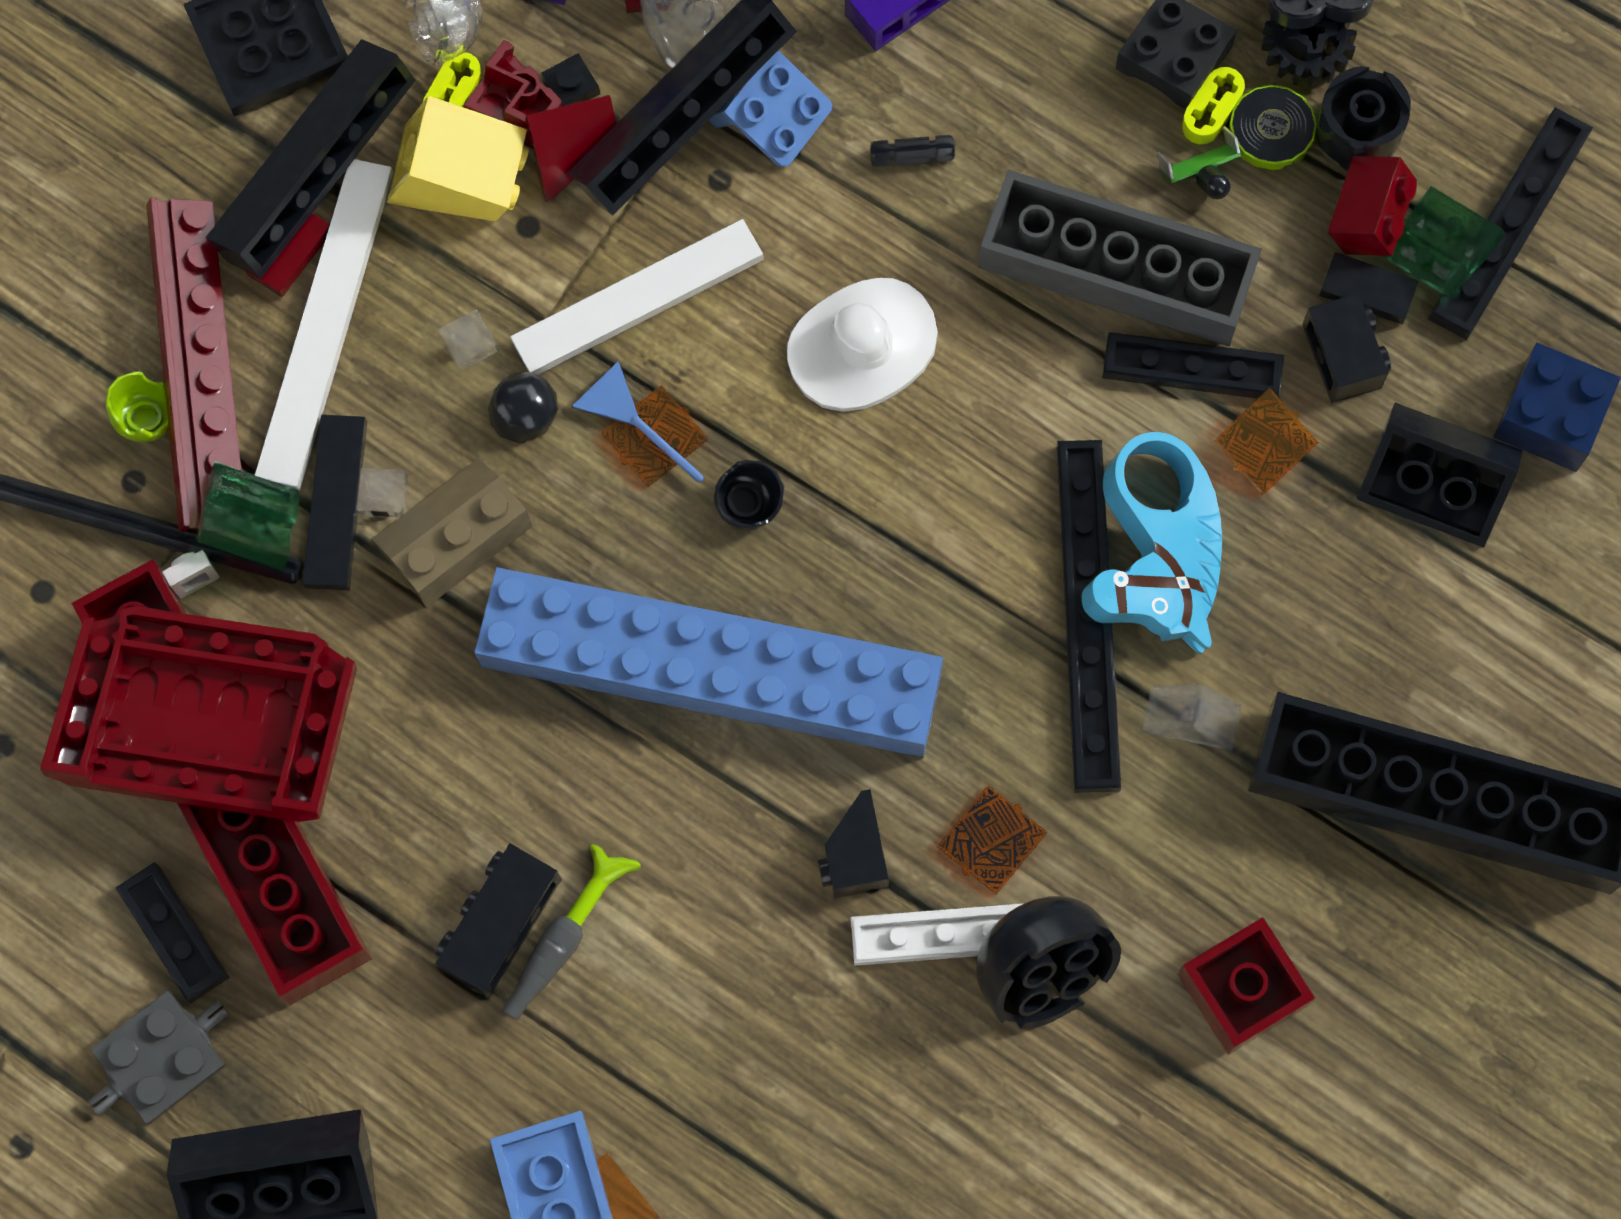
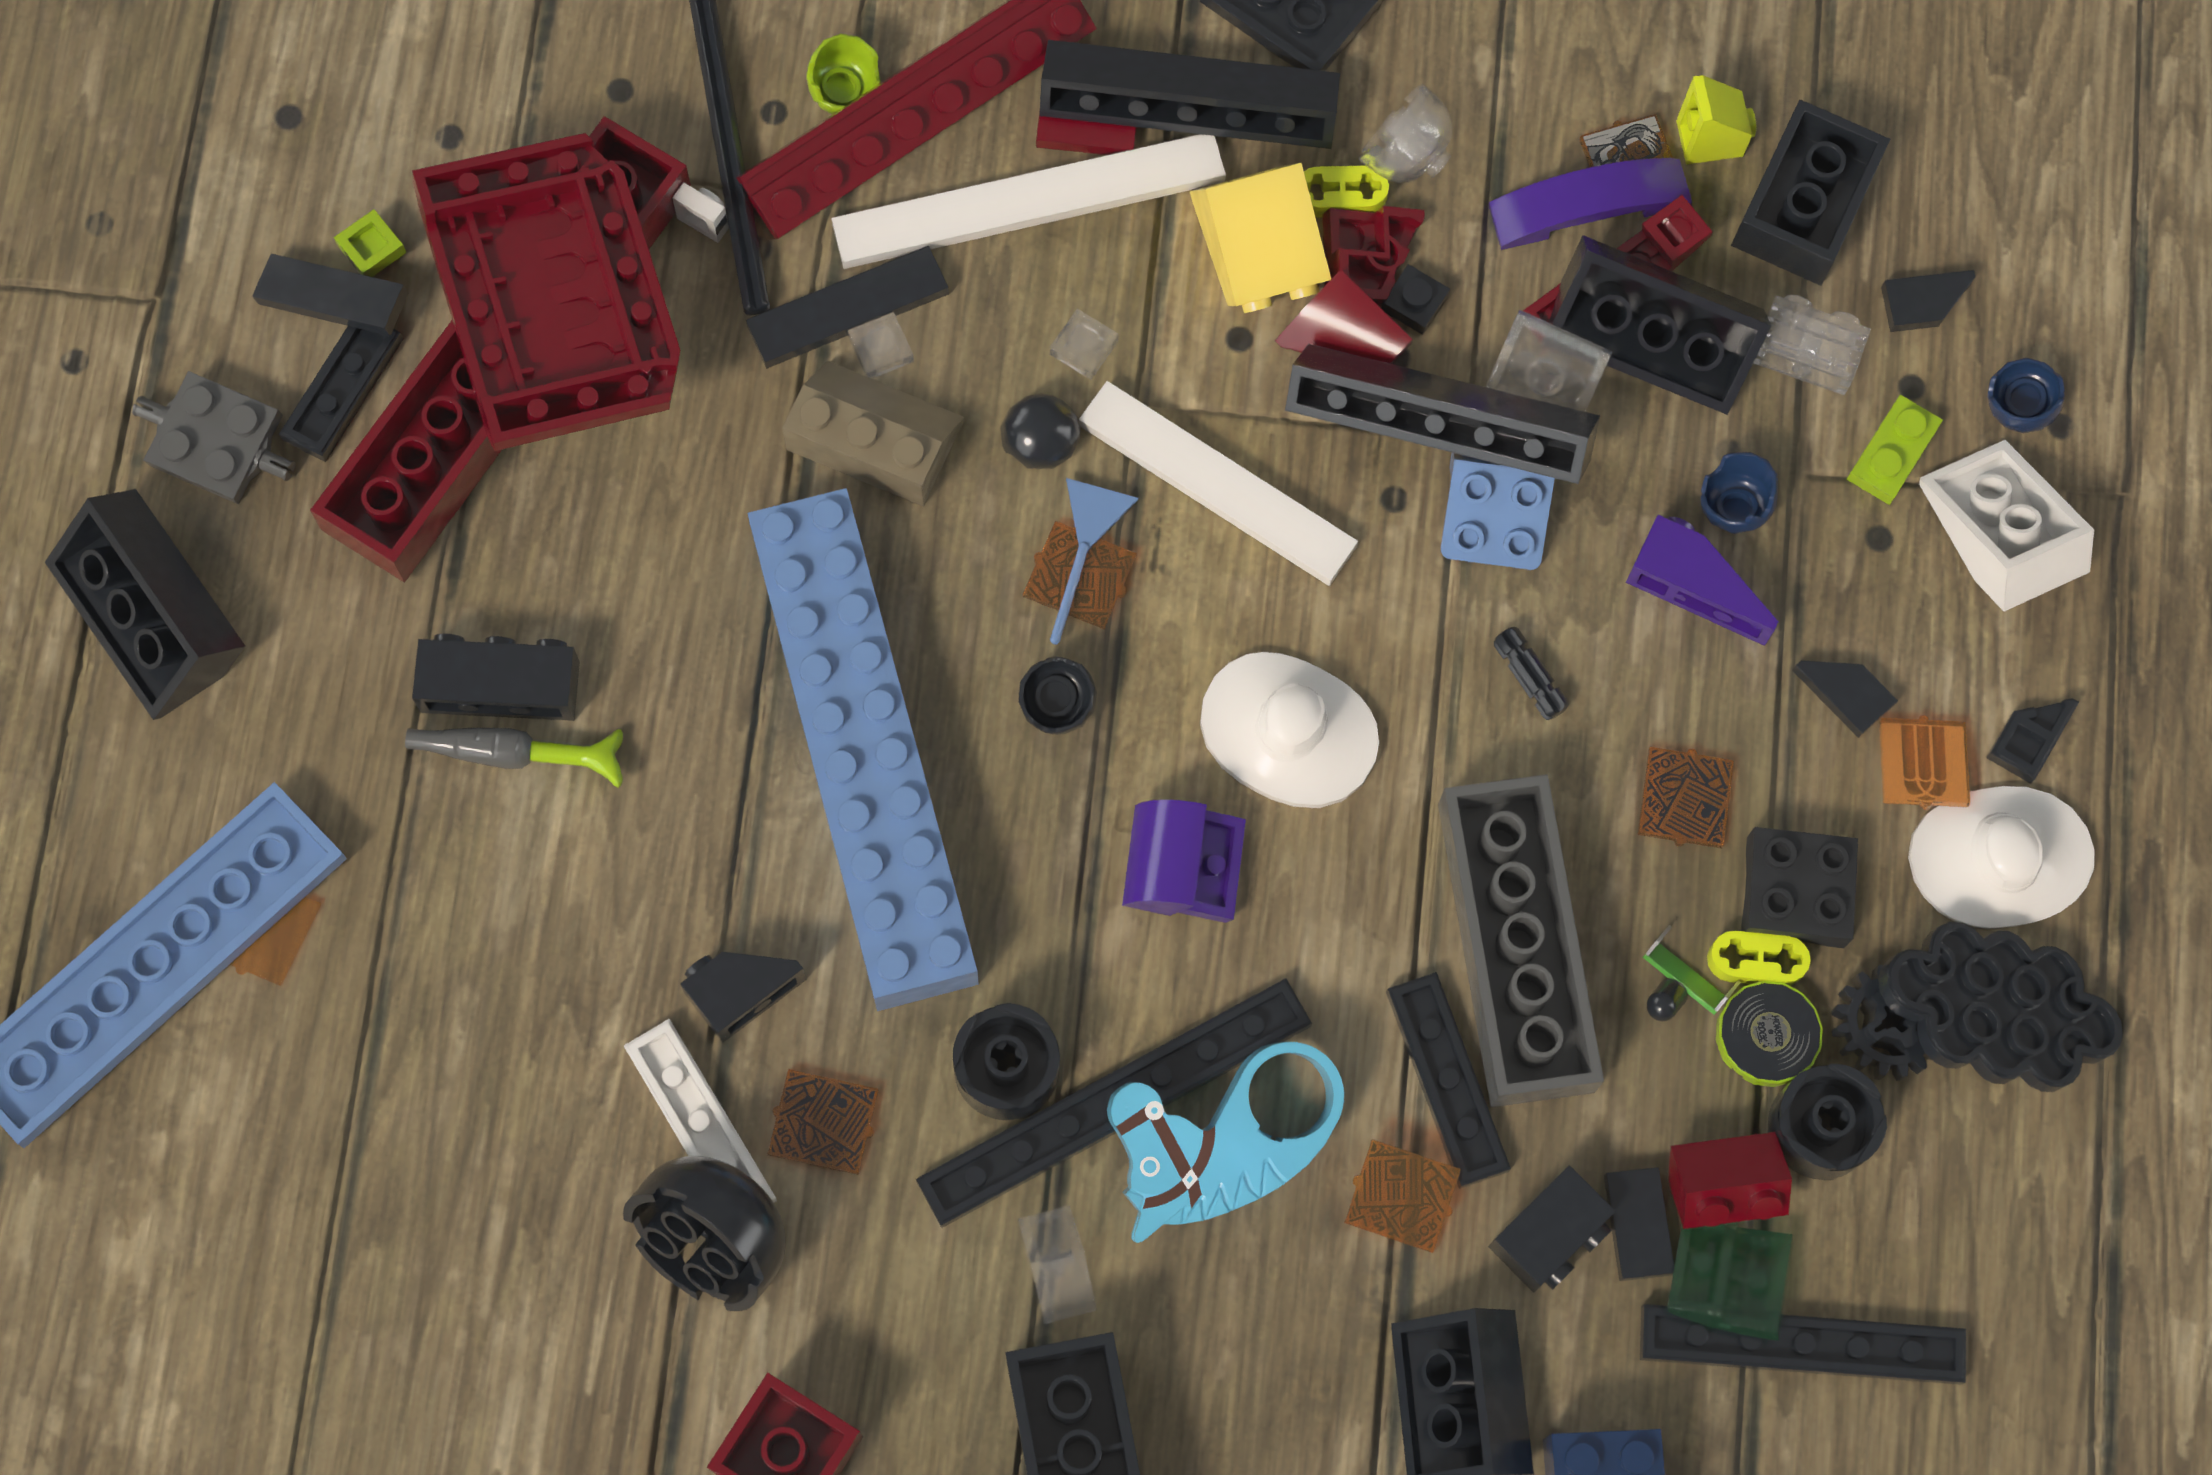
camera: 55 degrees right, 0 degrees up
clear green slope [197,462,299,570] -> none
none -> black tile [252,253,409,336]
none -> lime plate [333,209,406,277]
none -> black brick [953,1003,1060,1120]
none -> dark purple brick [1122,800,1246,923]
none -> clear orange piece [1637,747,1734,849]

